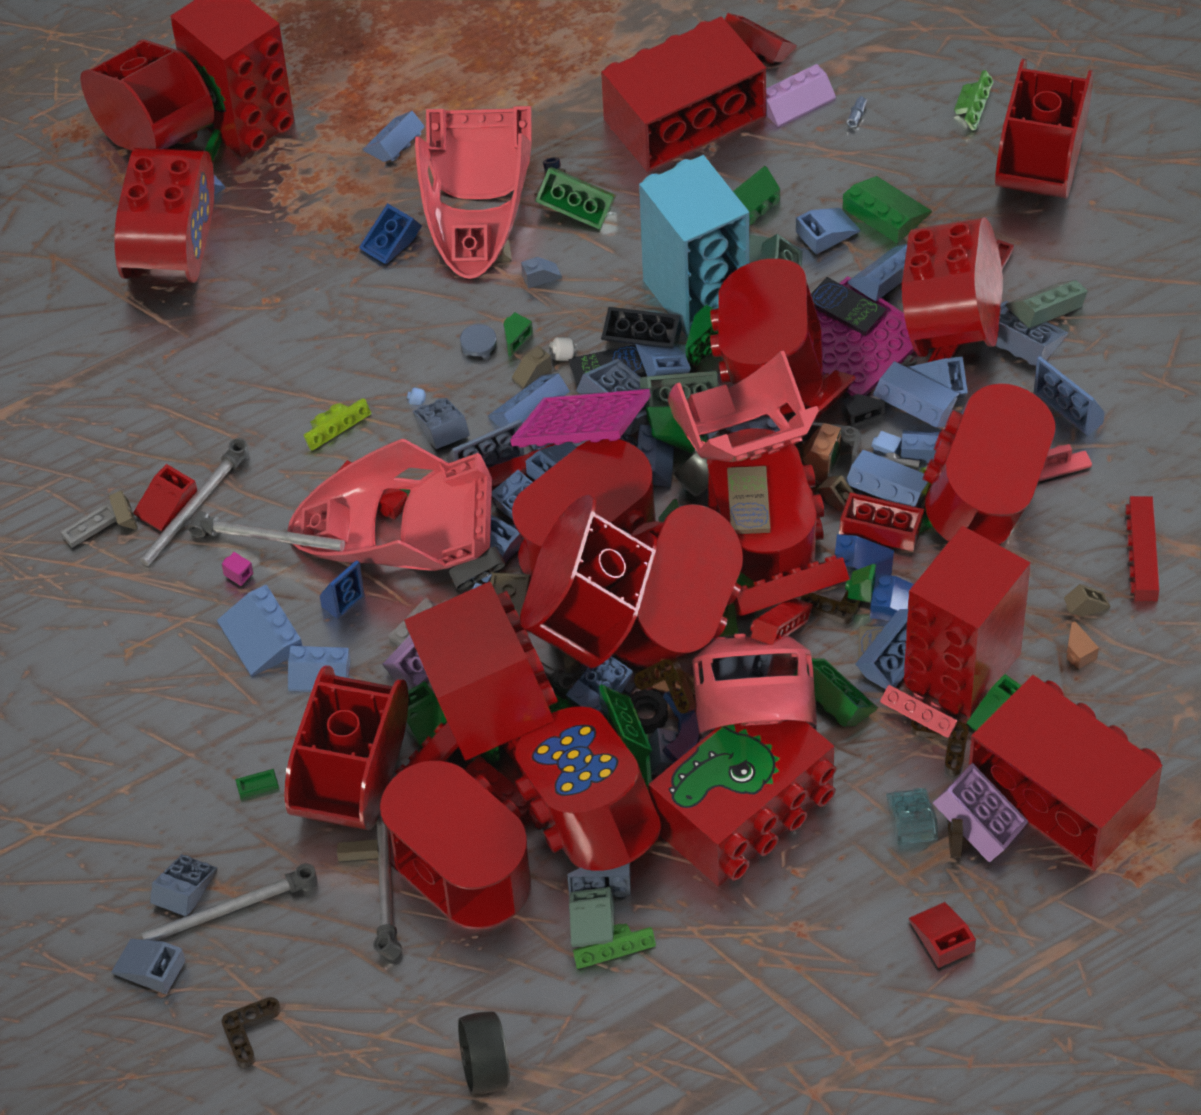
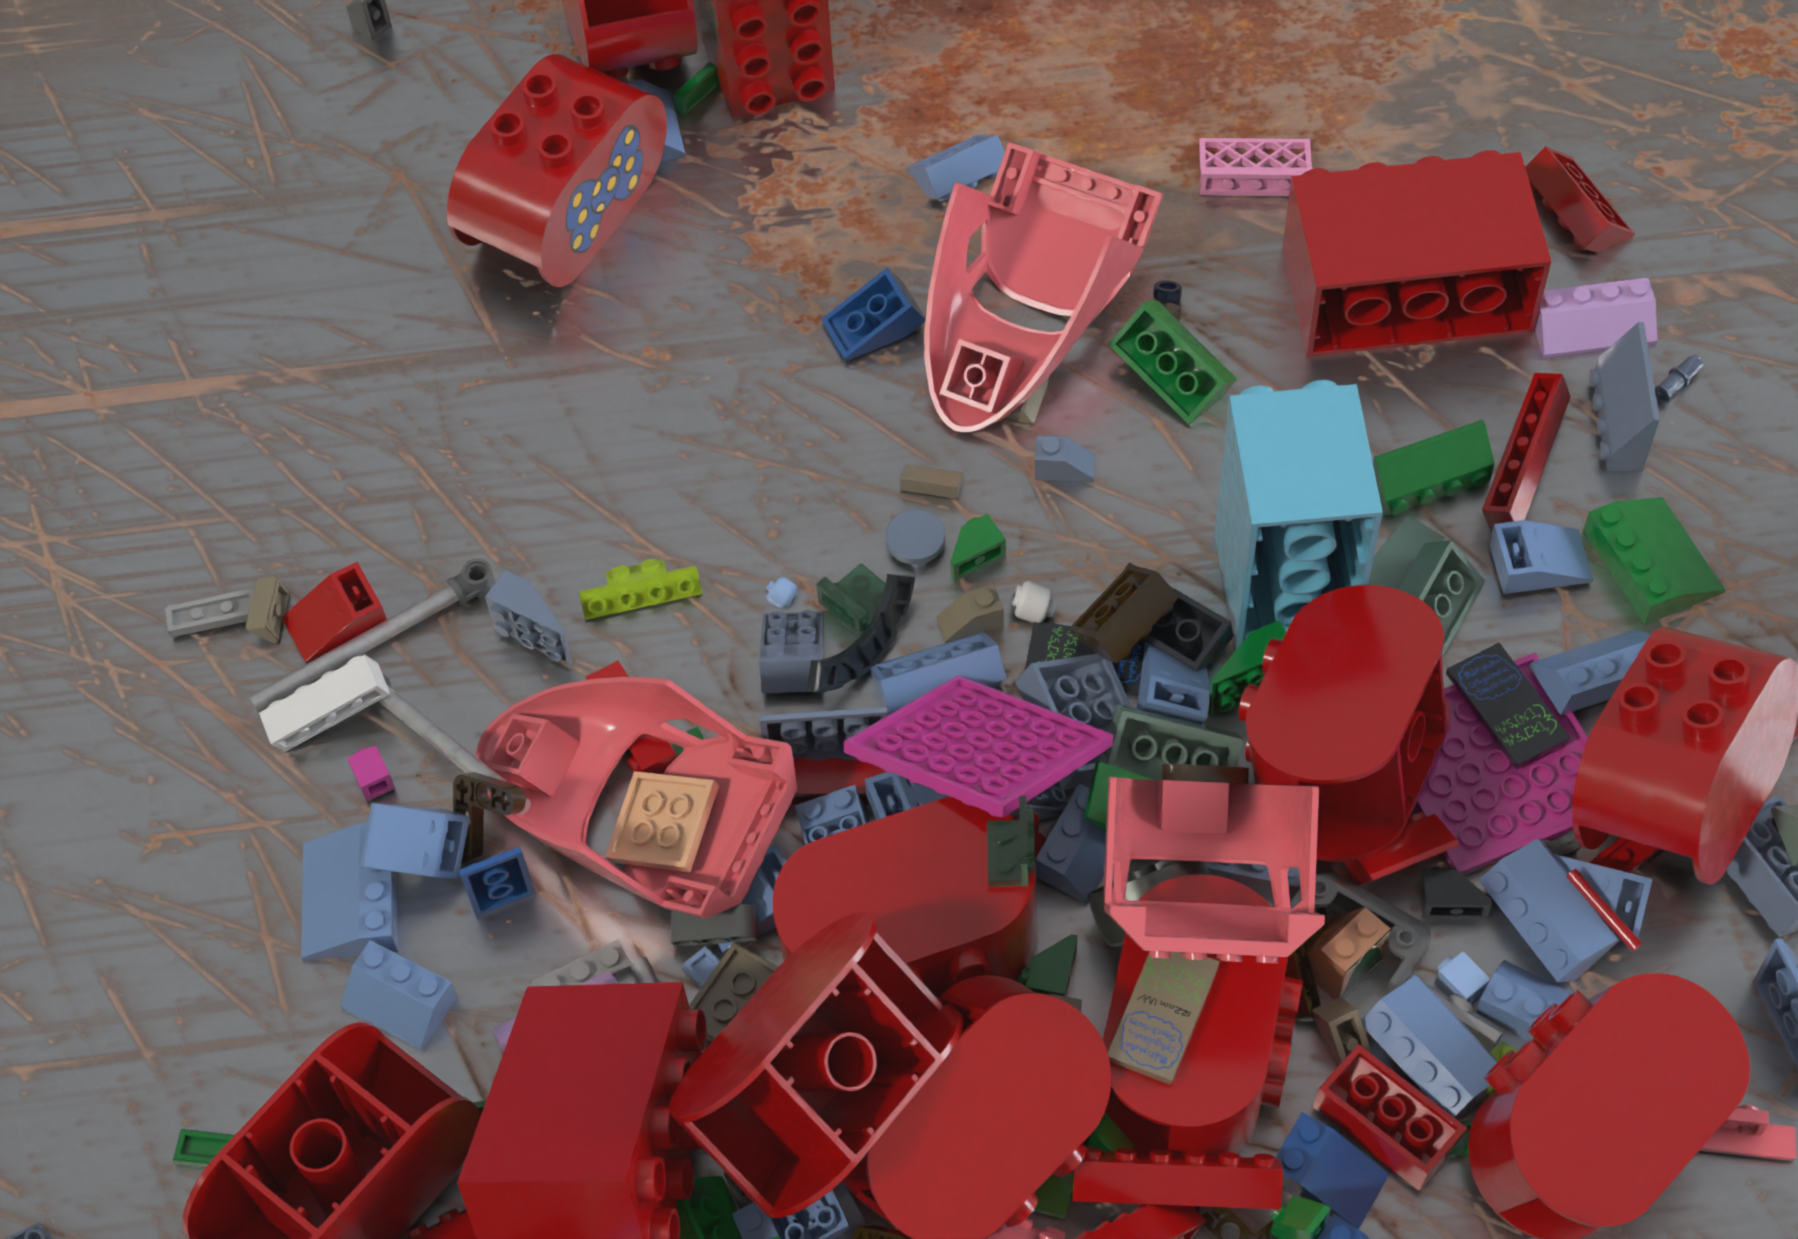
camera: 25 degrees right, 5 degrees up
none -> white brick [259,654,390,752]
none -> medium blue slope [360,803,470,879]
none -> dark brown beam [453,772,526,864]
none -> sand blue slope [485,570,573,665]
none -> light nougat plate [605,771,719,872]
none -> black tile [807,574,915,692]
none -> clear green bracket [816,564,886,637]
none -> dark tan slope [900,464,964,499]
none -> clear green bracket [987,796,1035,887]
none -> dark brown slope [1068,564,1179,663]
none -> dark brown beam [1161,764,1249,784]
none -> bright pink fence [1199,138,1313,196]
none -> red brick [1482,373,1571,532]
none -> red bar [1566,868,1642,952]
none -> sand blue slope [1589,322,1660,471]

